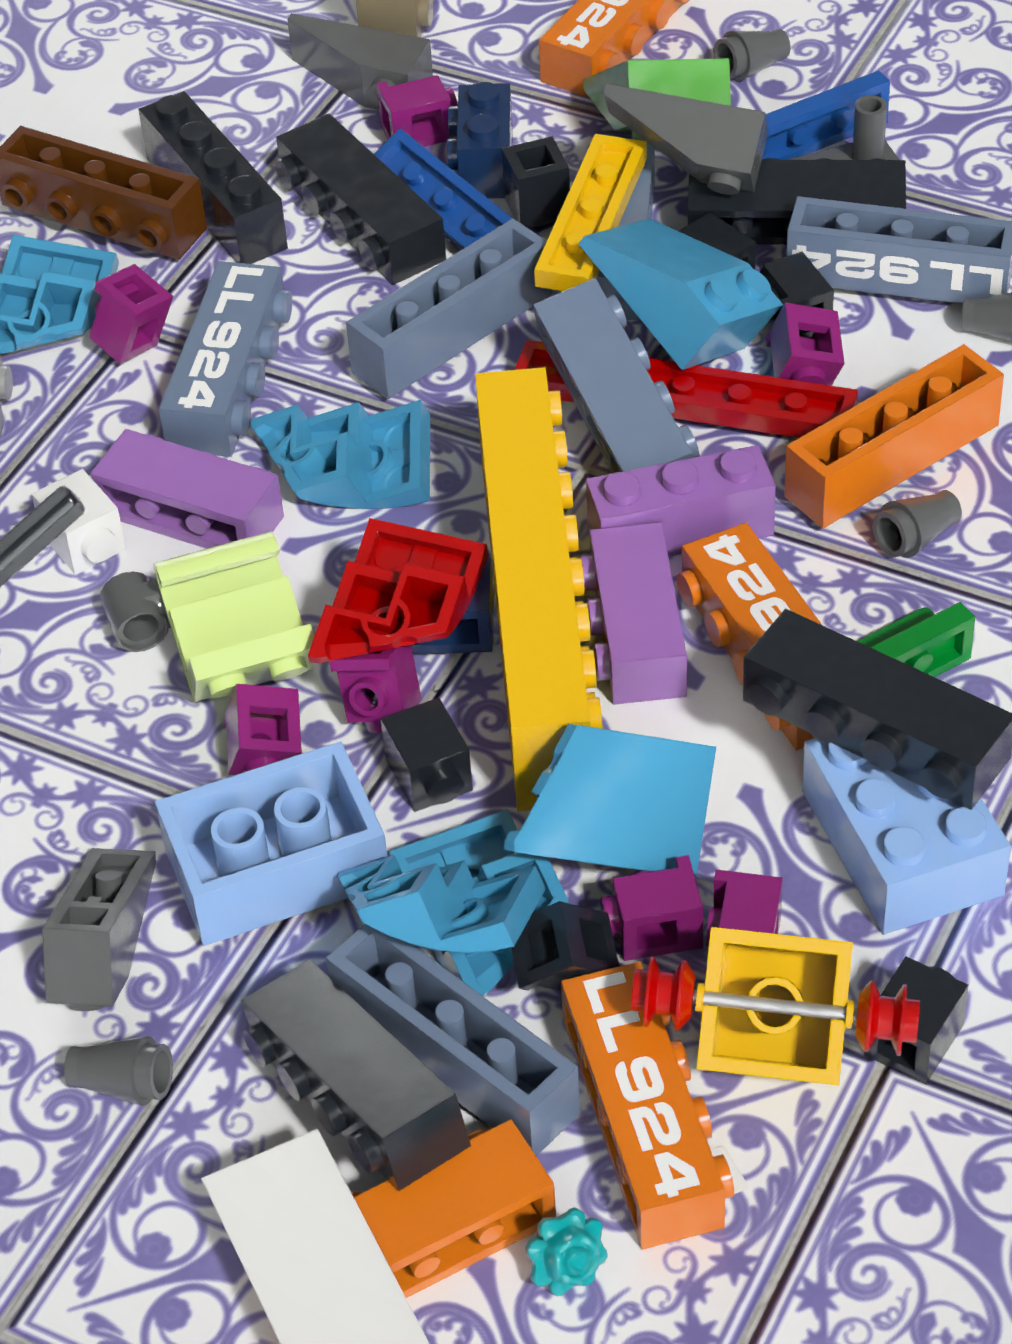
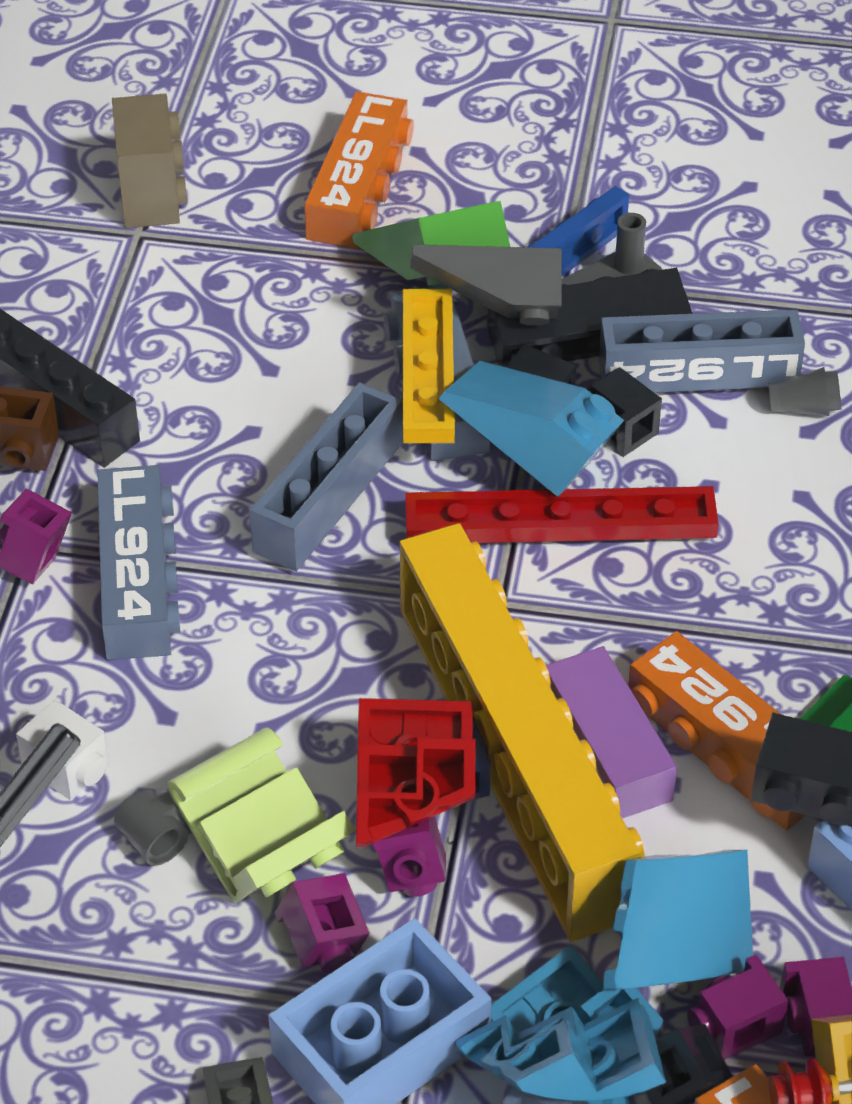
camera: 20 degrees left, 0 degrees up
medium lavender brick [90,429,284,549] -> none
dark azure slope [251,400,430,509] -> none
black brick [275,113,446,285] -> none
dark grey slope [287,13,433,110] -> none
blue plate [374,128,512,250] -> none
magenta brick [376,75,458,147] -> none
black brick [380,698,473,812] -> none
dark blue brick [447,82,513,199] -> none
black brick [502,136,570,228] -> none
sand blue brick [533,278,700,473] -> none
medium lavender brick [586,445,776,557] -> none
dark grey cone [713,29,791,81] -> none
magenta brick [765,302,845,386] -> none
orange brick [784,344,1004,529] -> none
dark grey cone [872,490,962,558] -> none

